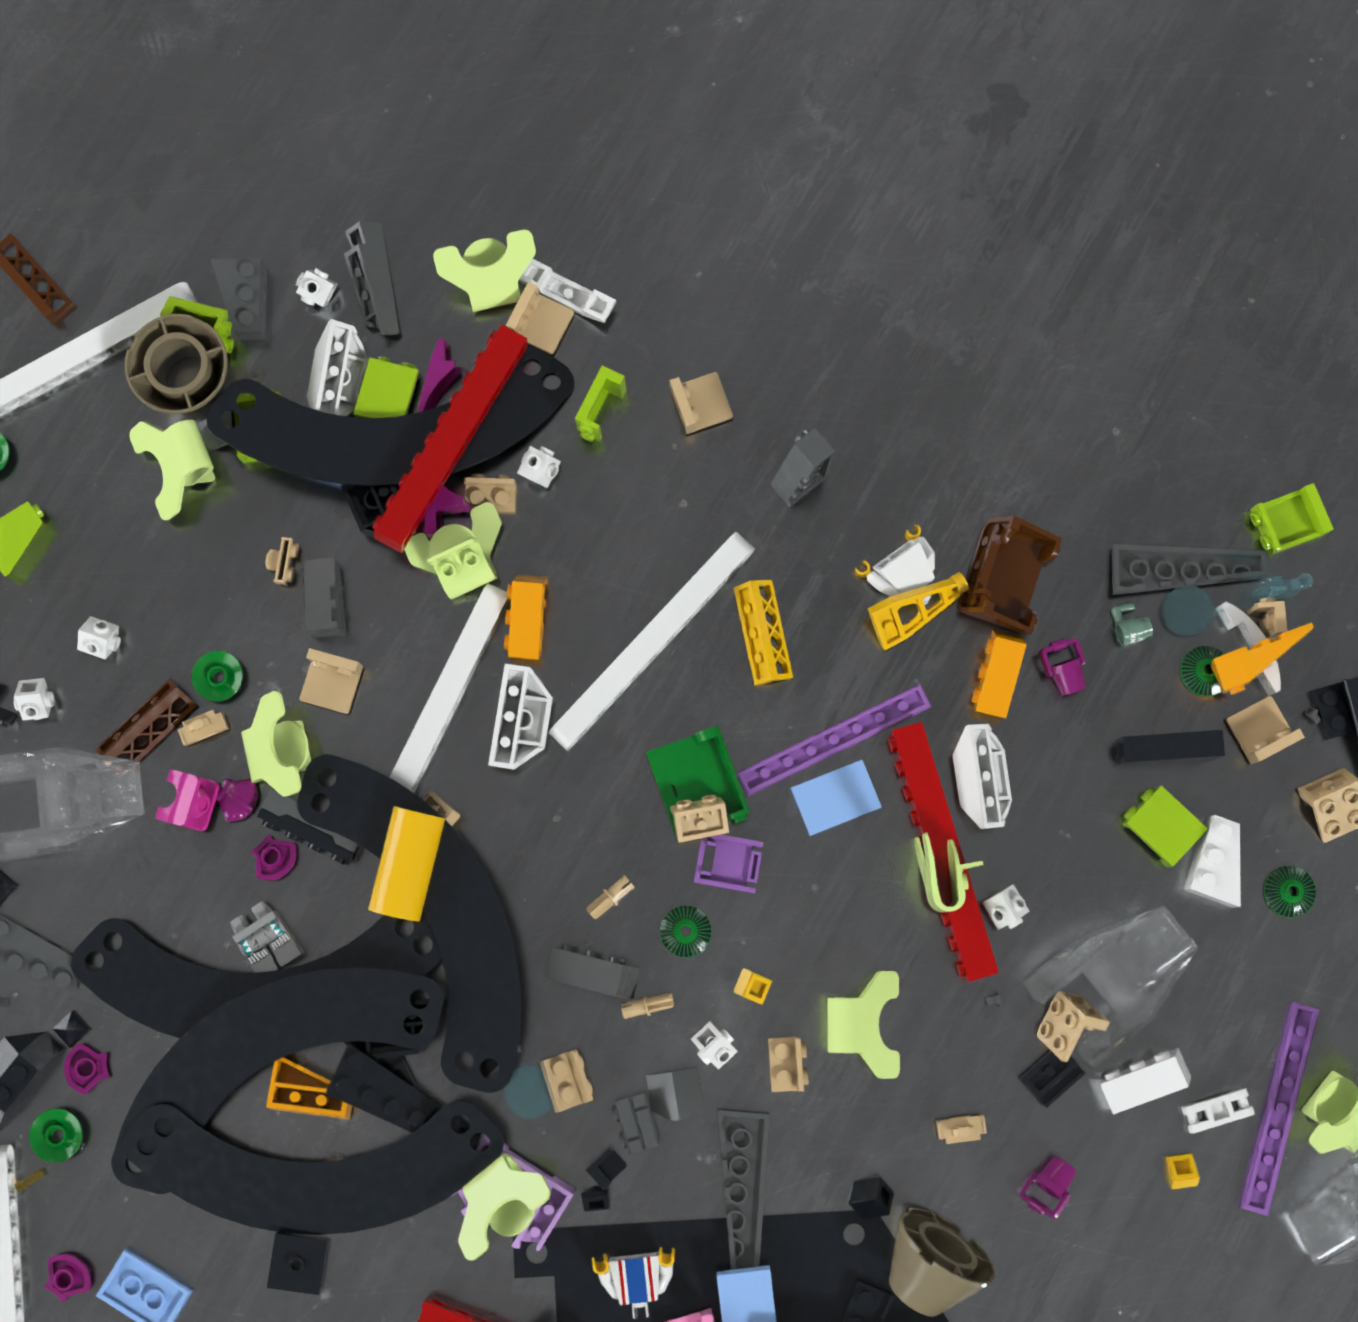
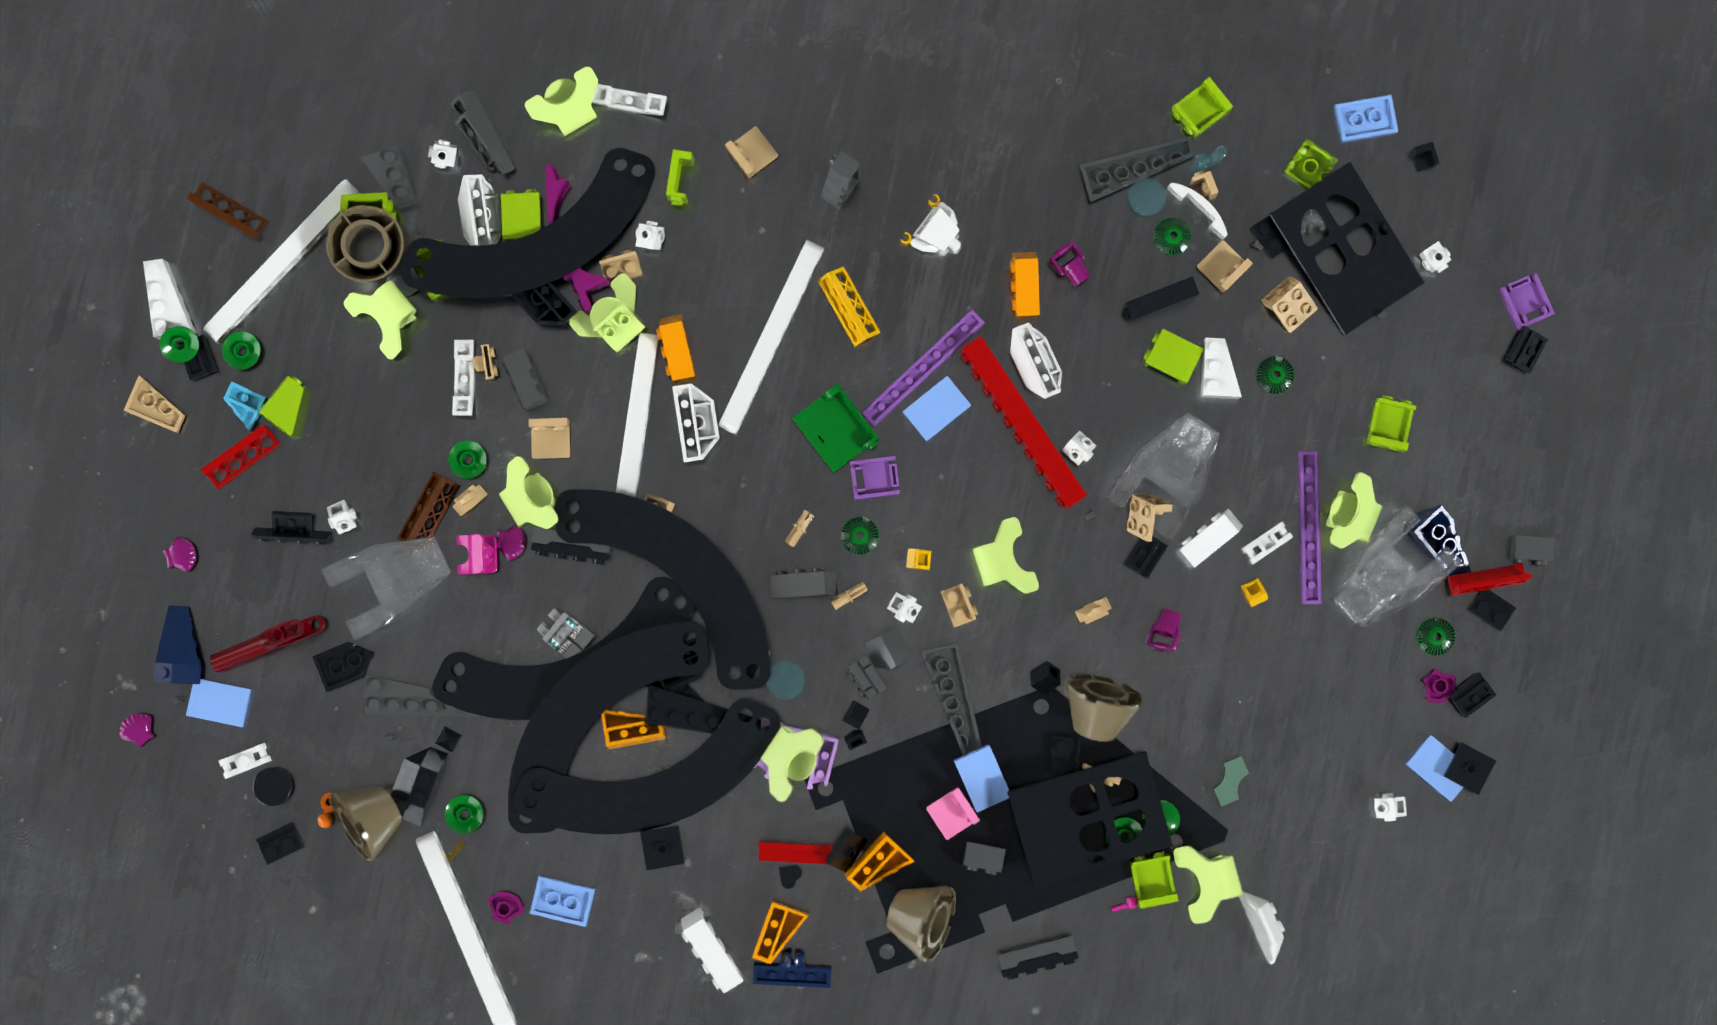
camera: 20 degrees left, 5 degrees up
magenta animal [64,1043,109,1095] -> none
white brick [77,616,121,660] -> none
magenta animal [251,834,297,880] -> none
yellow brick [368,806,445,921] -> none
red brick [372,324,528,553] -> none
tan bracket [506,282,574,354] -> none
tan bracket [539,1050,593,1113] -> none
torso [592,1247,675,1319] -> none
tan bracket [670,795,729,843] -> none
yellow plate [868,572,969,650] -> none
yellowish green piece [914,833,983,912] -> none
reddish brown windscreen [958,516,1062,634] -> none
sand green piece [1111,601,1153,646] -> none
light orange wedge [1211,623,1314,695] -> none
none -> white slope [452,340,475,416]

